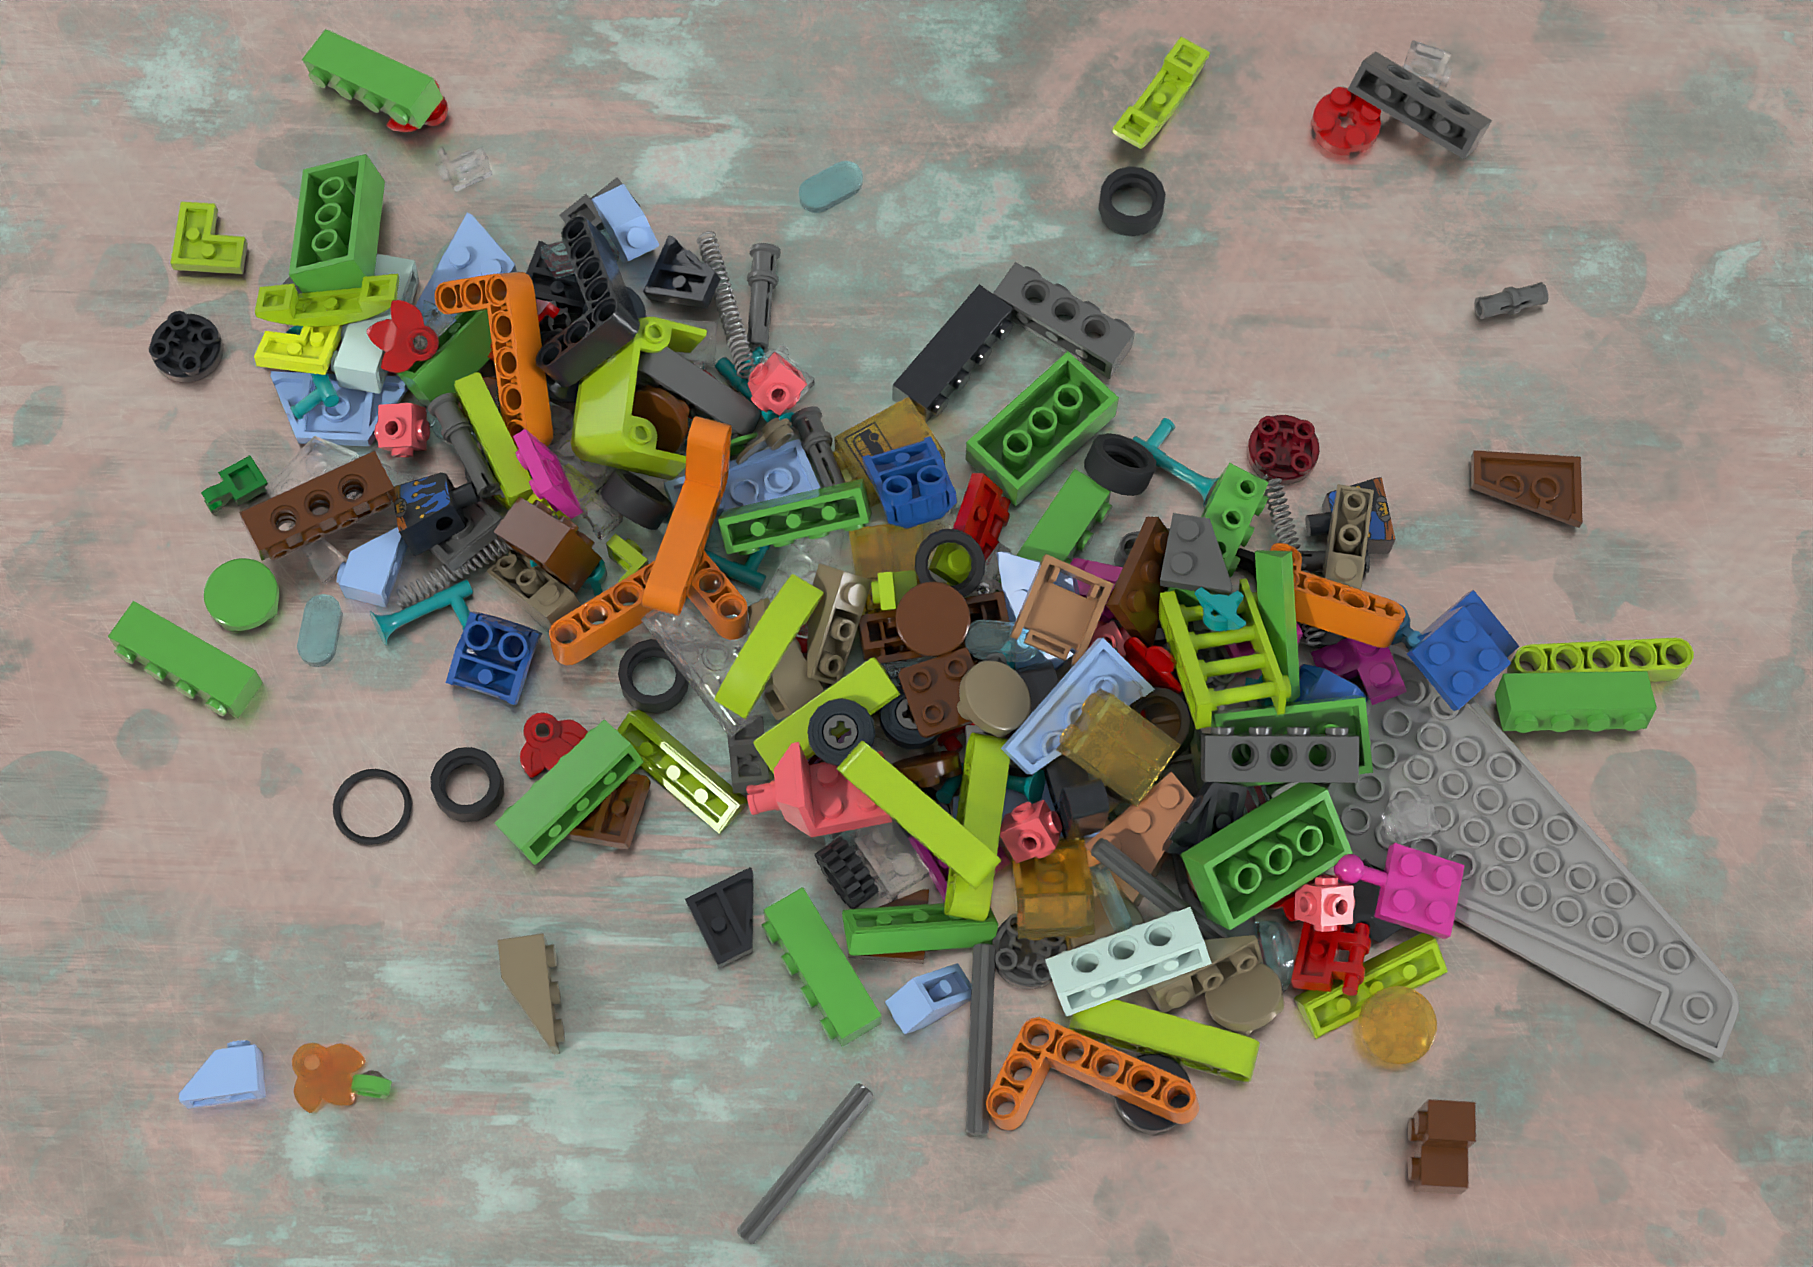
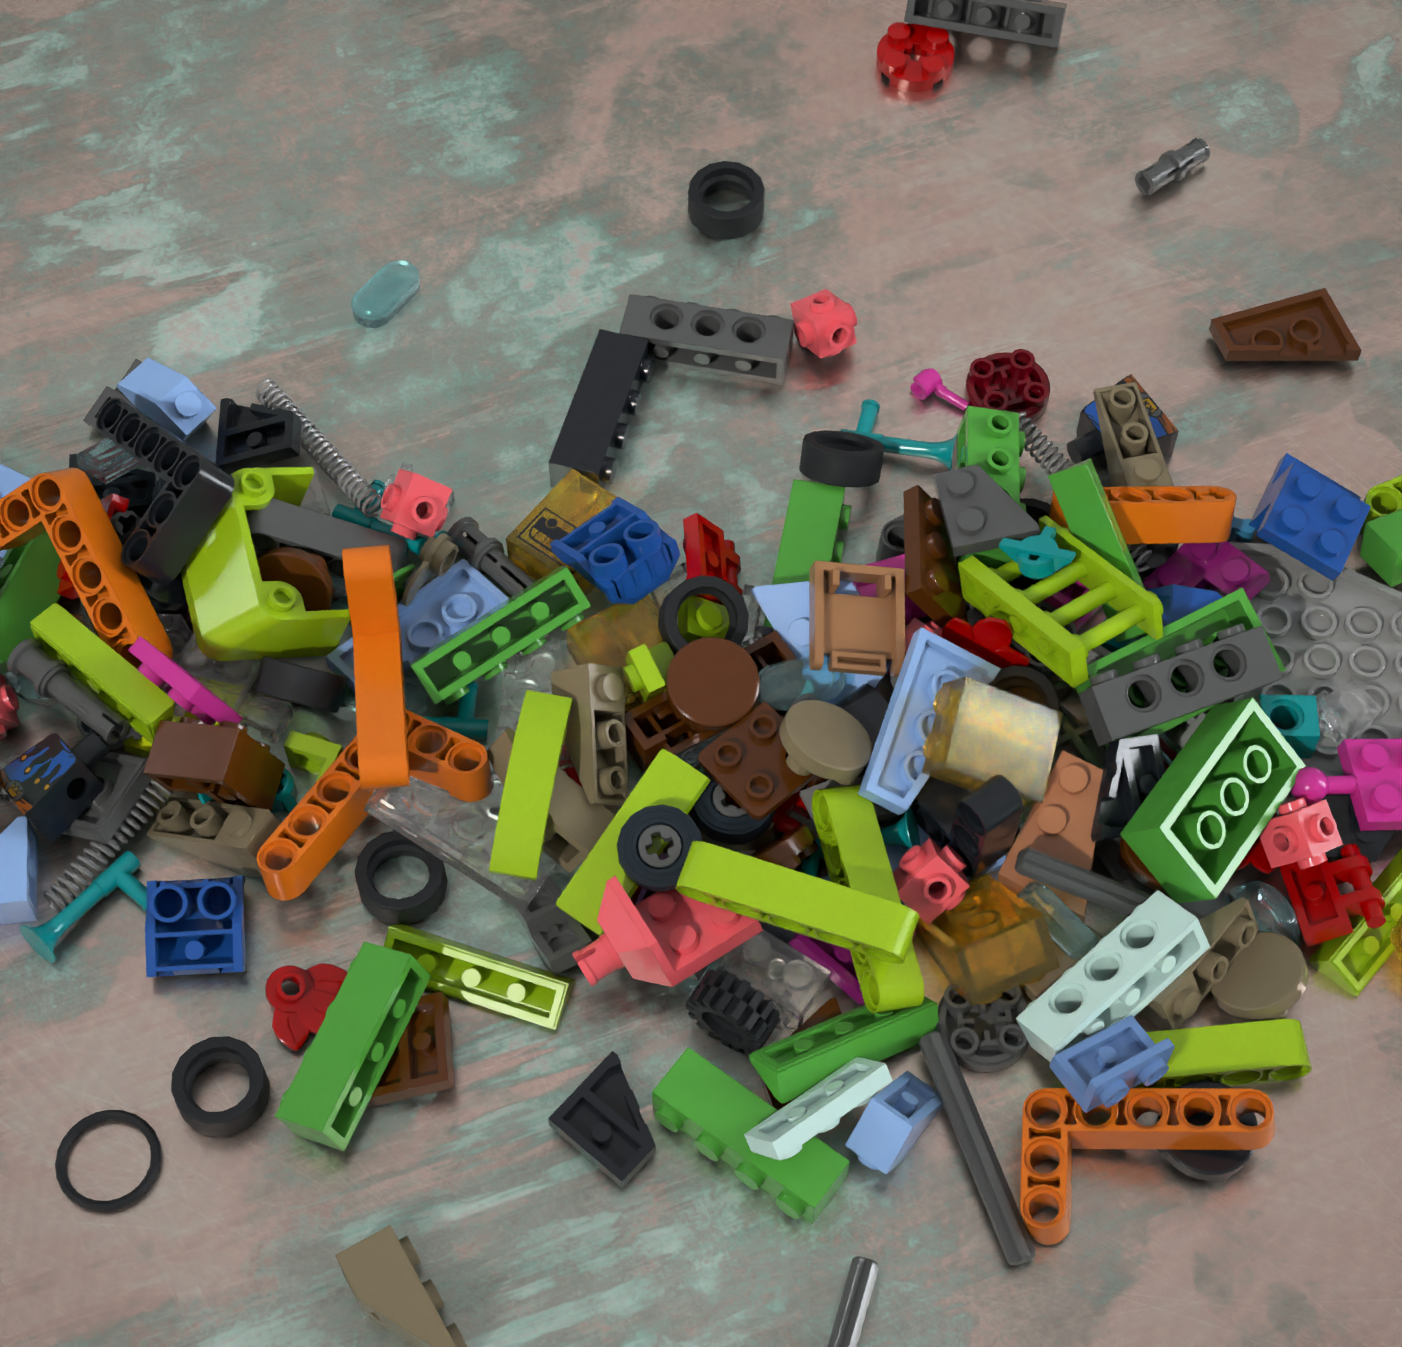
camera: 20 degrees left, 10 degrees down
dark grey pin [747,243,781,350] -> none
bright green brick [965,351,1119,507] -> none
lime slope [1111,36,1210,149] -> none
none -> light aqua plate [744,1057,893,1160]
none -> coral brick [790,289,857,359]
none -> dark pink hand [910,368,969,412]
none -> medium blue bracket [1049,1015,1175,1113]
none -> teal brick [1257,694,1320,759]

